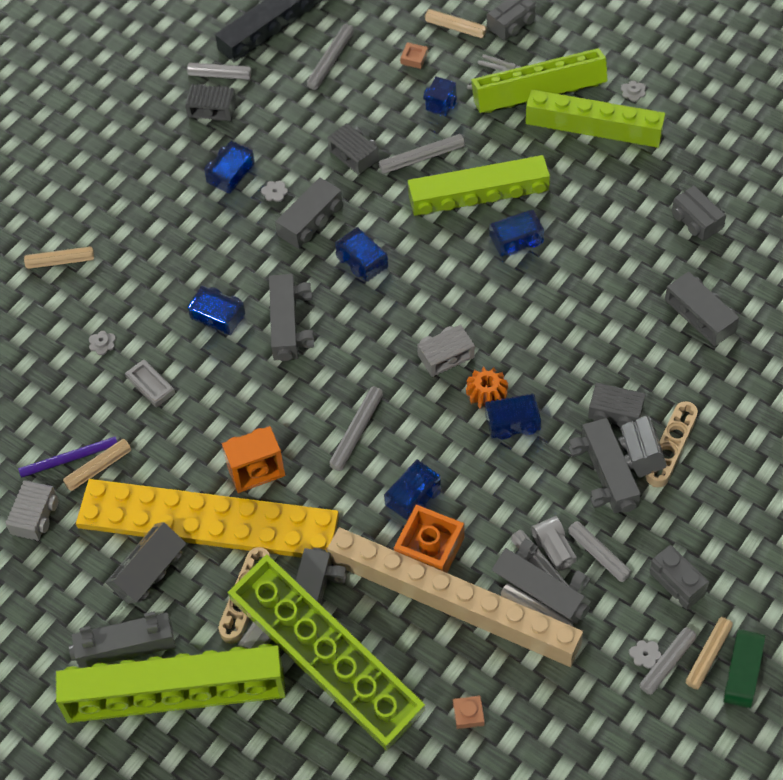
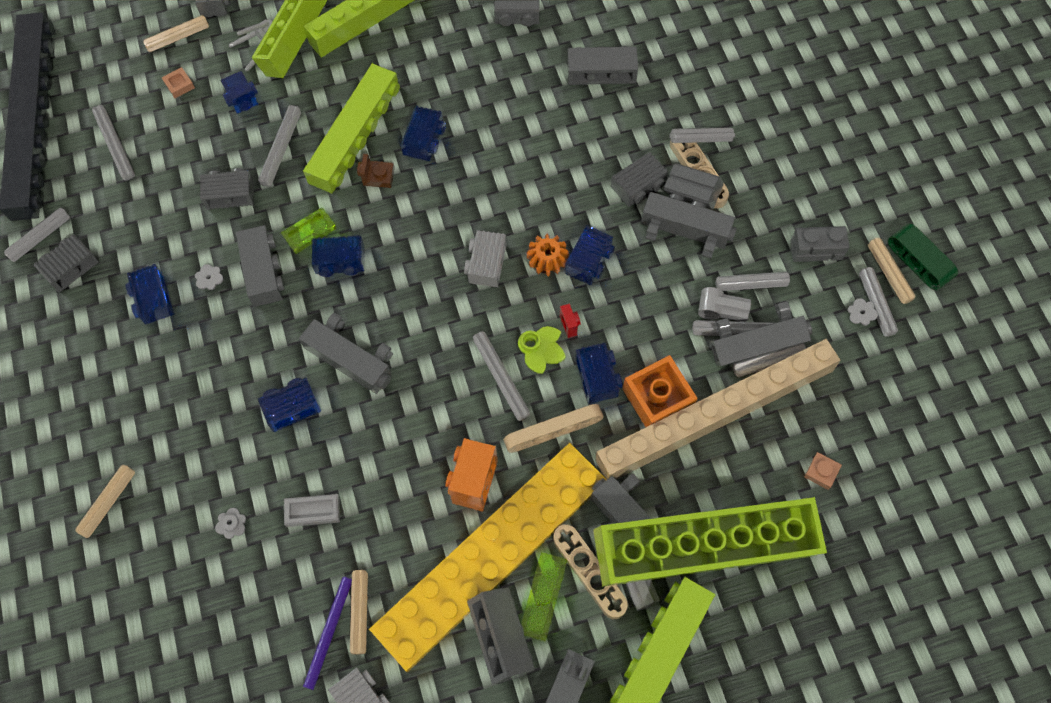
camera: 55 degrees left, 10 degrees up
none -> clear neon green plate [281,207,337,254]
none -> reddish brown bracket [357,154,395,188]
none -> tan beam [503,404,604,453]
none -> lime plate [518,326,566,374]
none -> clear neon green plate [521,552,567,642]
none -> red plate [560,303,581,338]
none -> light grey axle [669,127,735,143]

